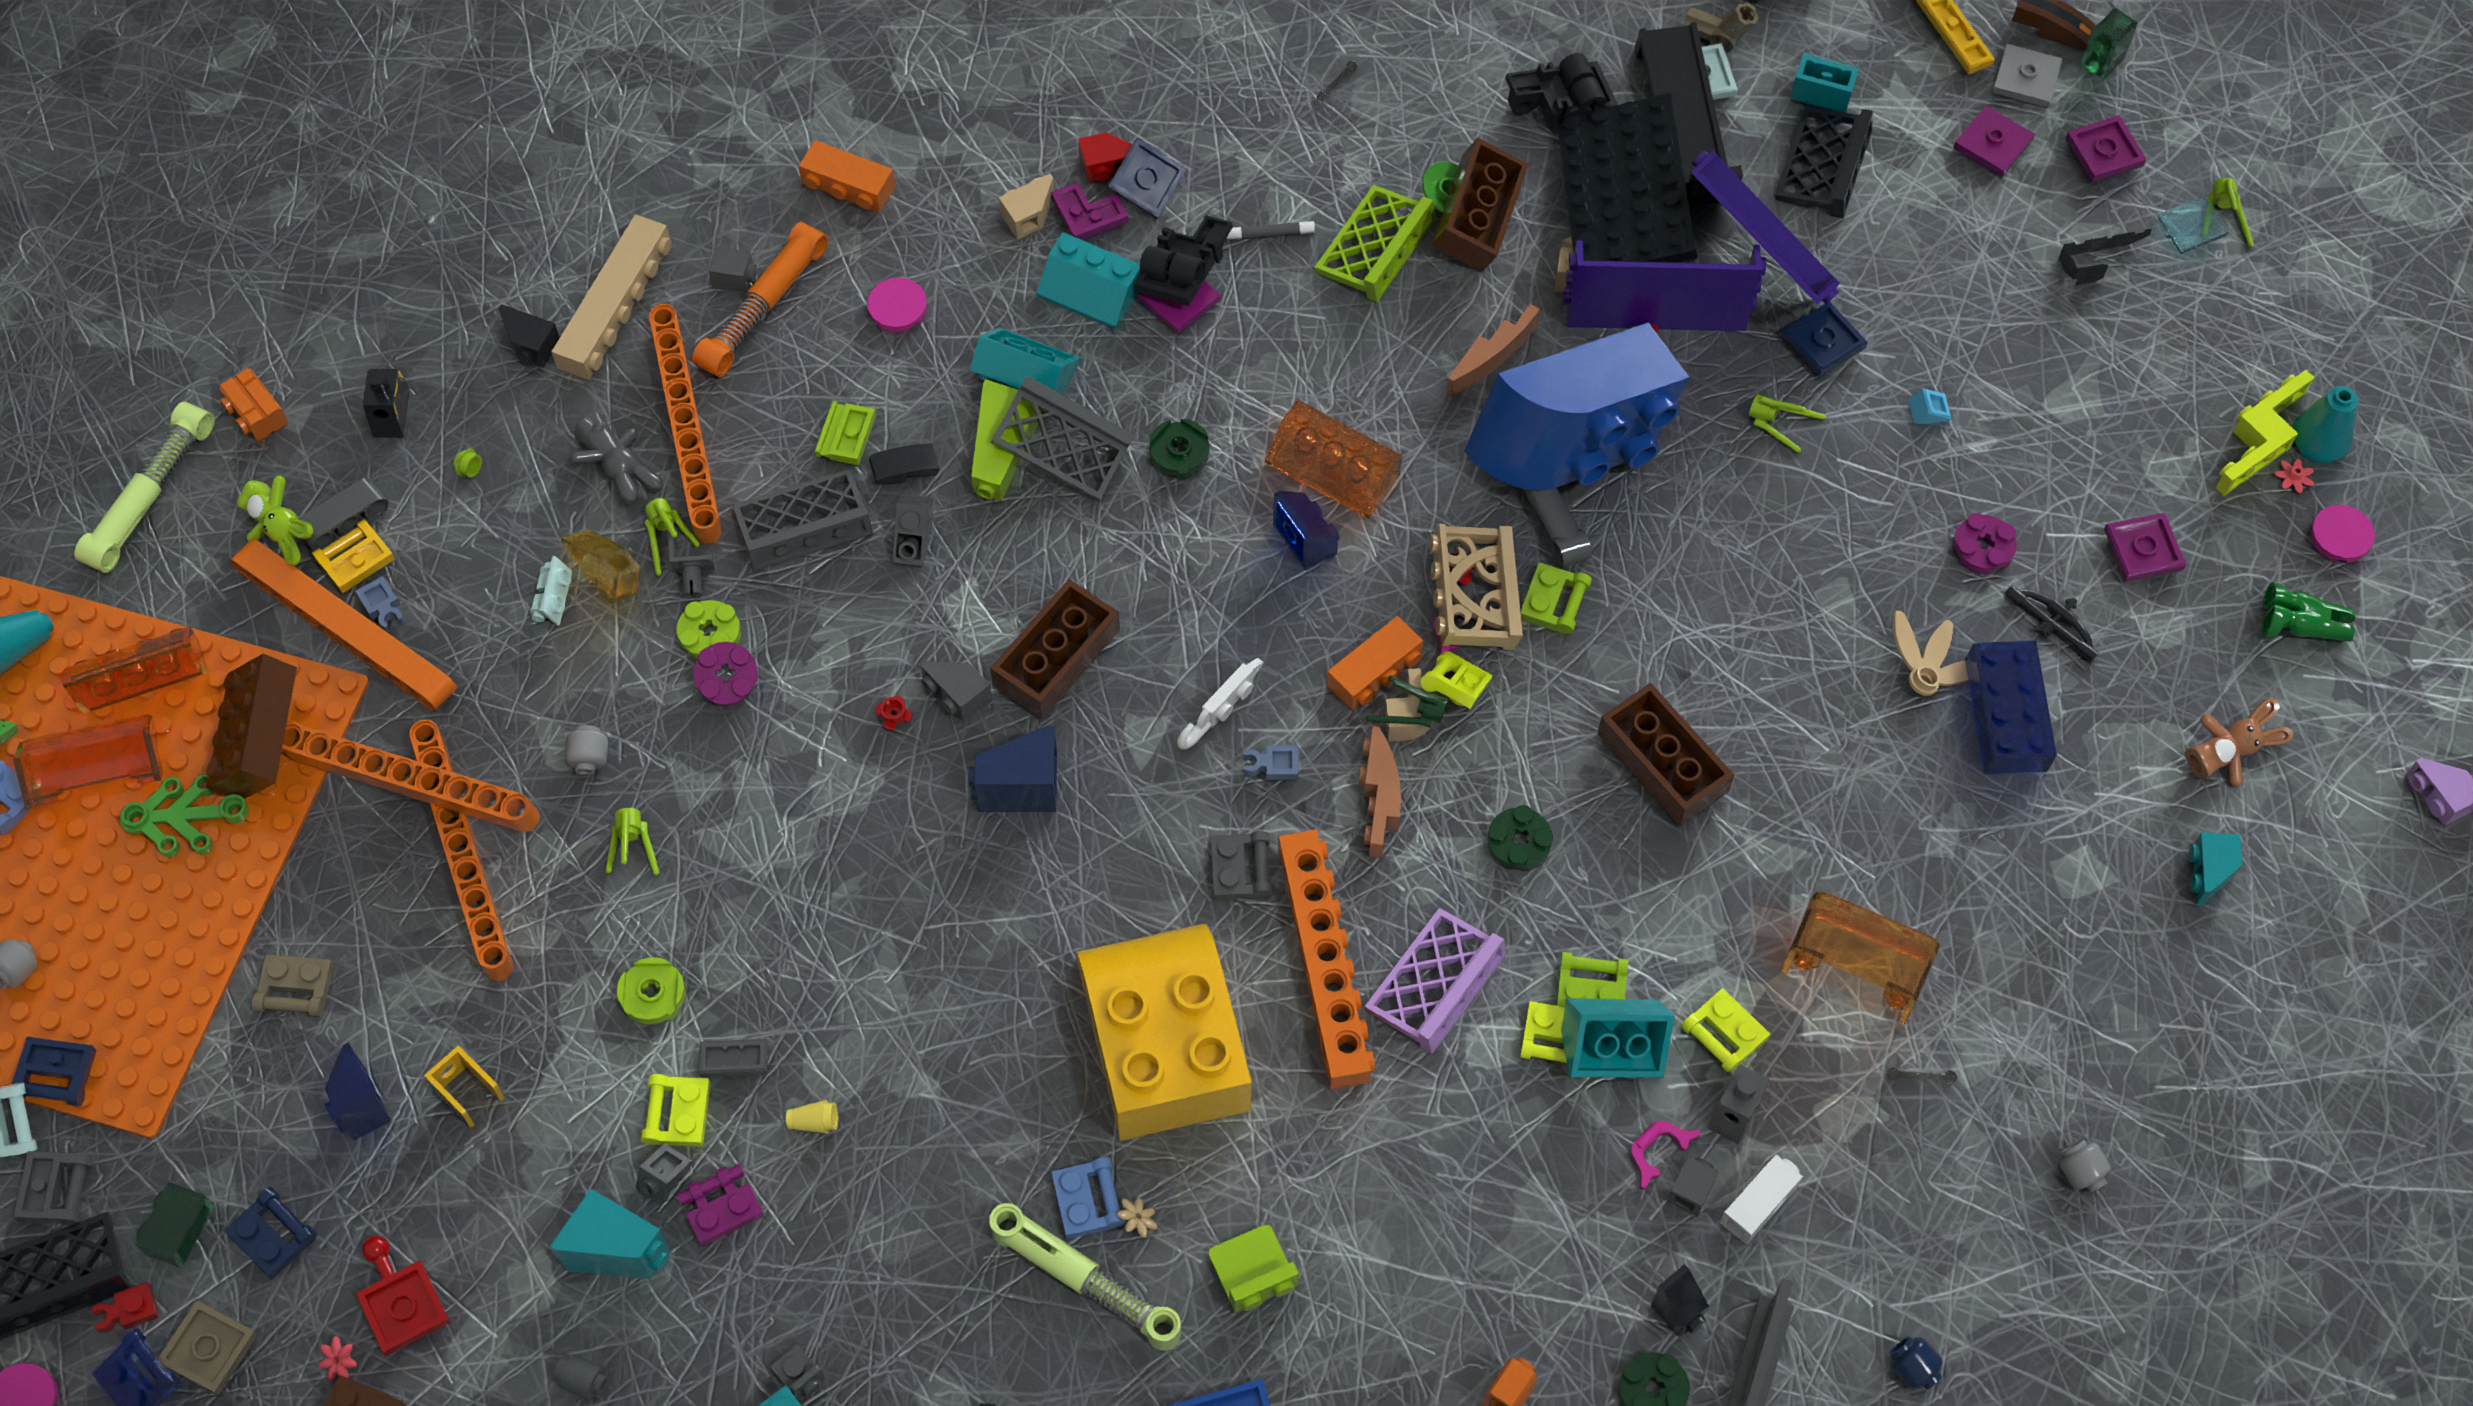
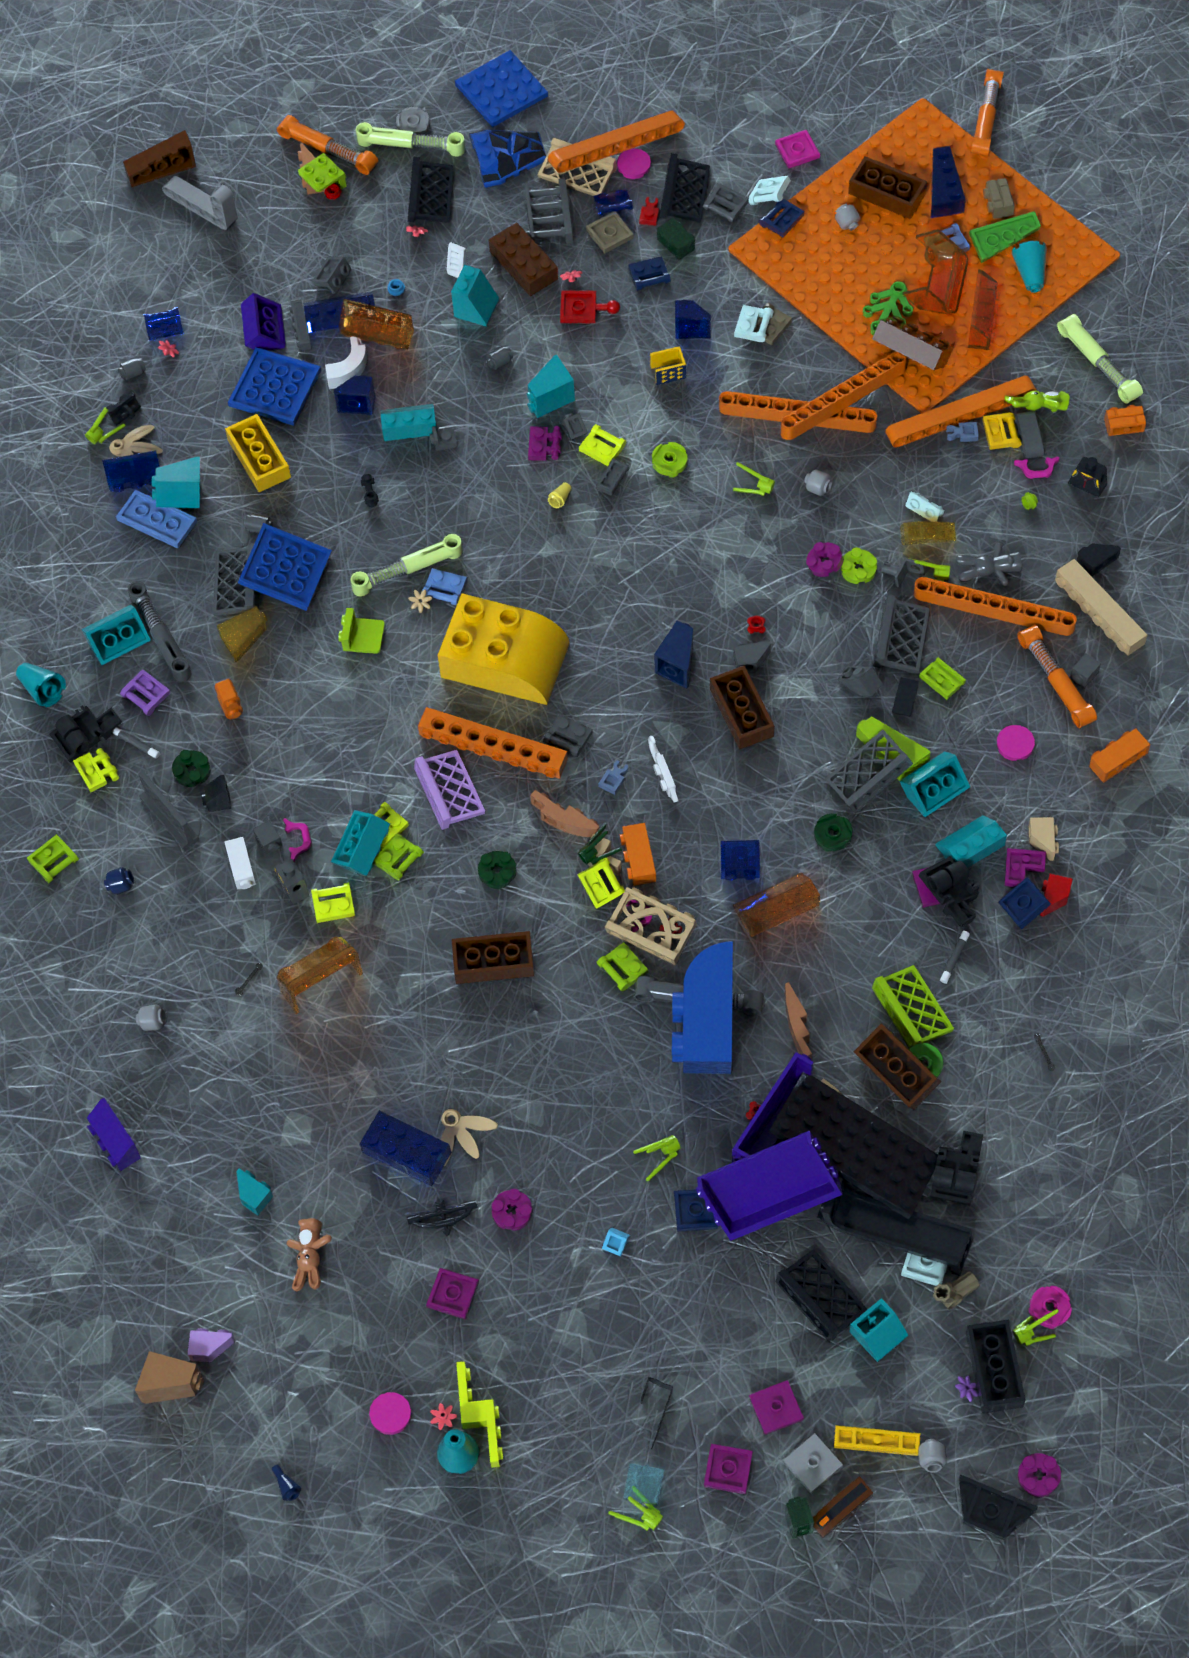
camera: 125 degrees right, 0 degrees up
green piece [2261,582,2356,642] -> none
none -> dark purple slope [87,1098,141,1171]
none -> light aqua plate [734,305,774,342]
none -> dark pink helmet [1014,457,1059,479]

